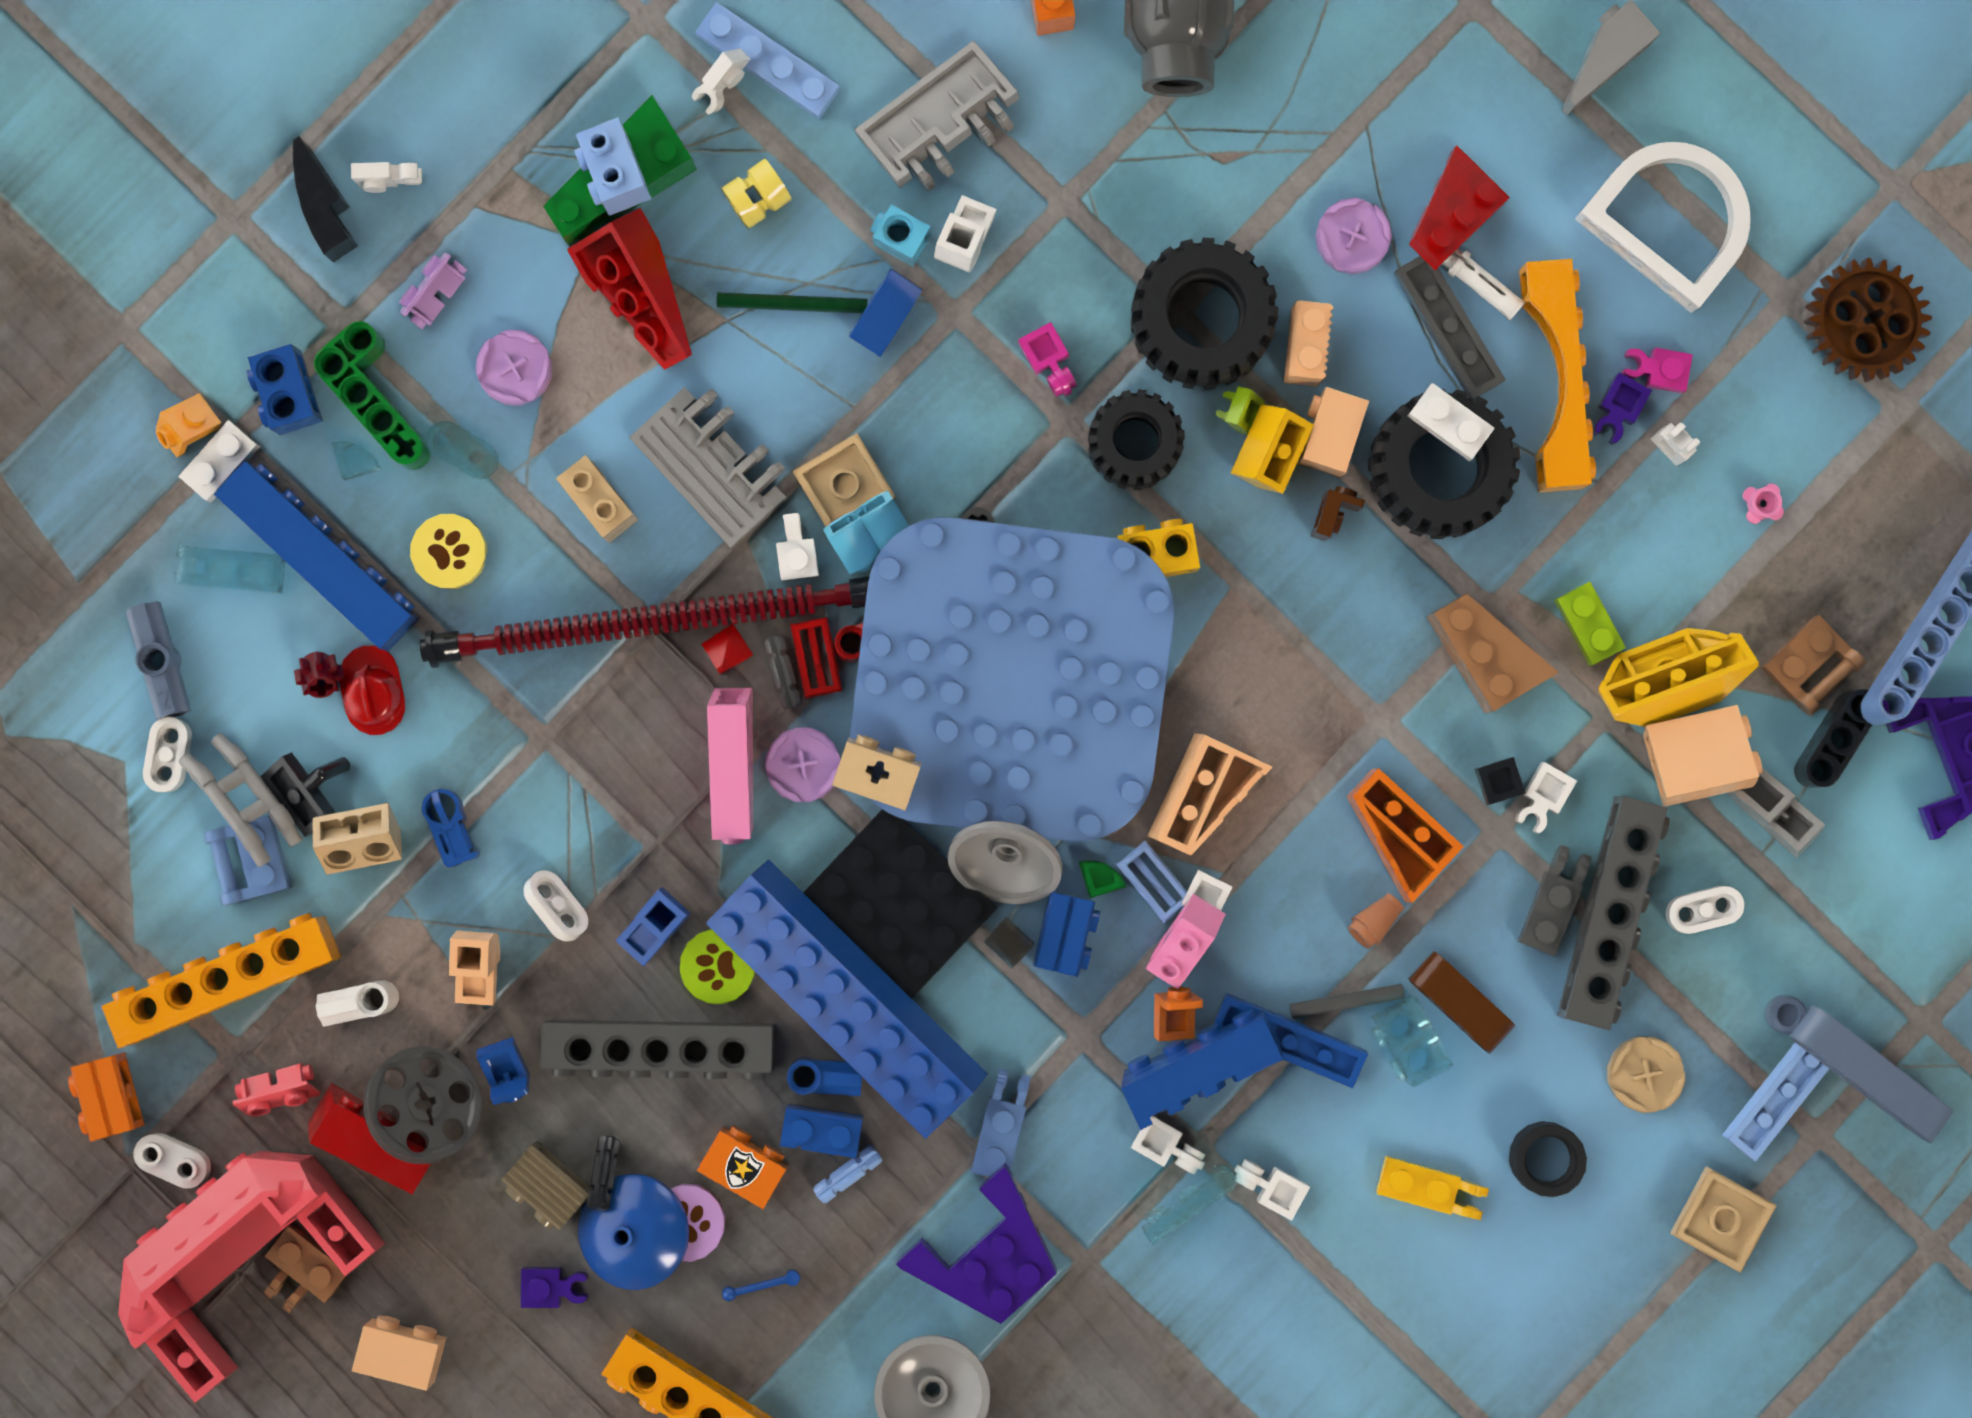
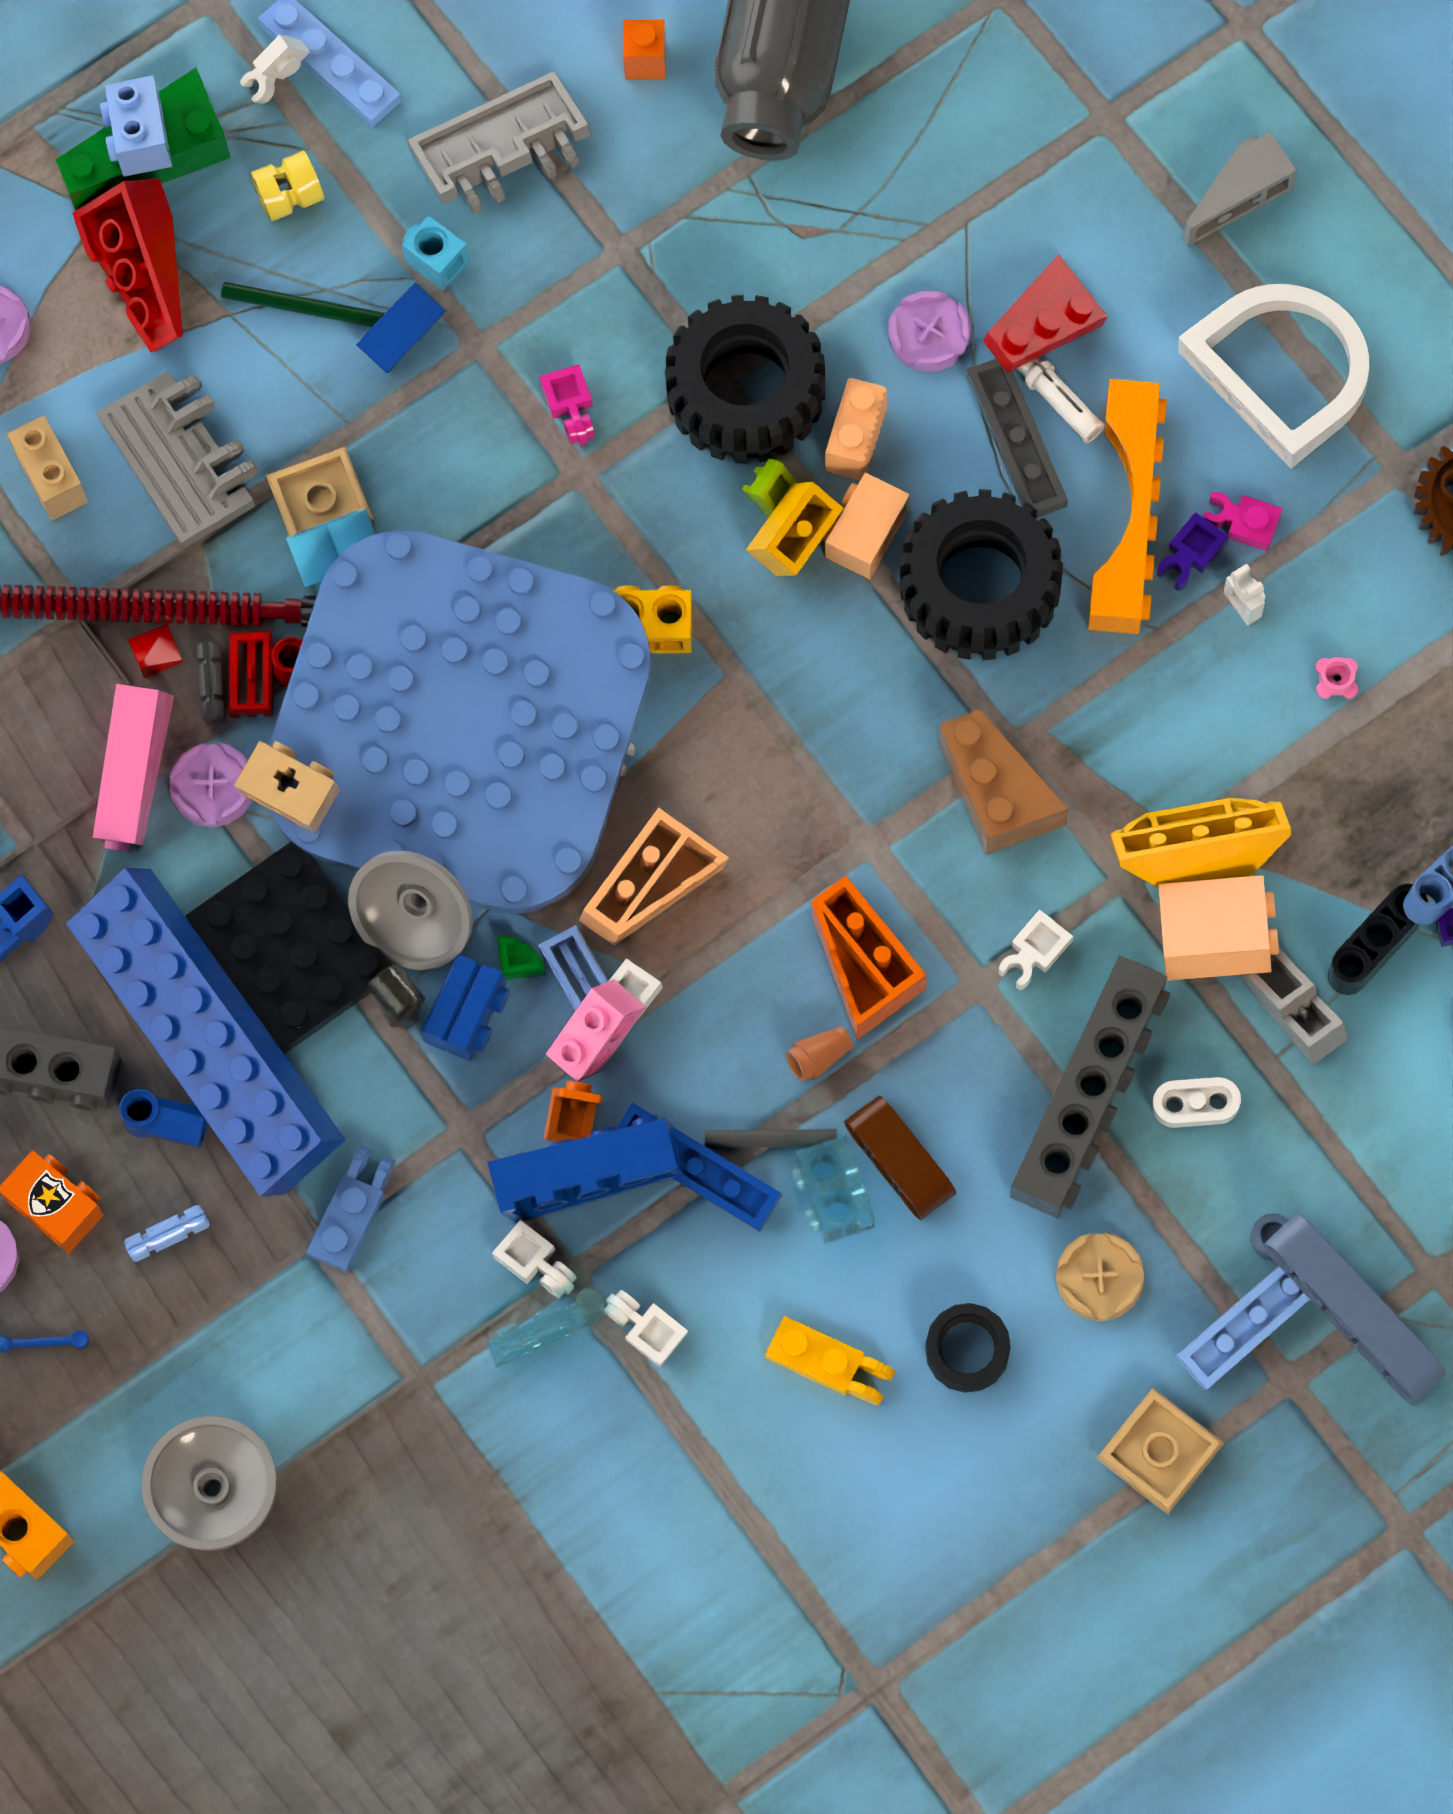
camera: 15 degrees right, 15 degrees down
lime tile [680,929,755,1004] -> none
white plate [776,513,819,581] -> none
blue brick [780,1103,864,1158] -> none
dark purple wing [896,1163,1057,1324] -> none
white brick [934,195,997,273] -> none
black tyre [1088,389,1185,490] -> none
reddish brown bracket [1311,486,1365,541] -> none
white plate [1407,383,1495,461] -> none
black tile [1475,757,1525,805] -> none
dark grey hinge [1517,845,1592,957] -> none
lime plate [1554,581,1626,666] -> none
medium nougat plate [1761,615,1866,716] -> none

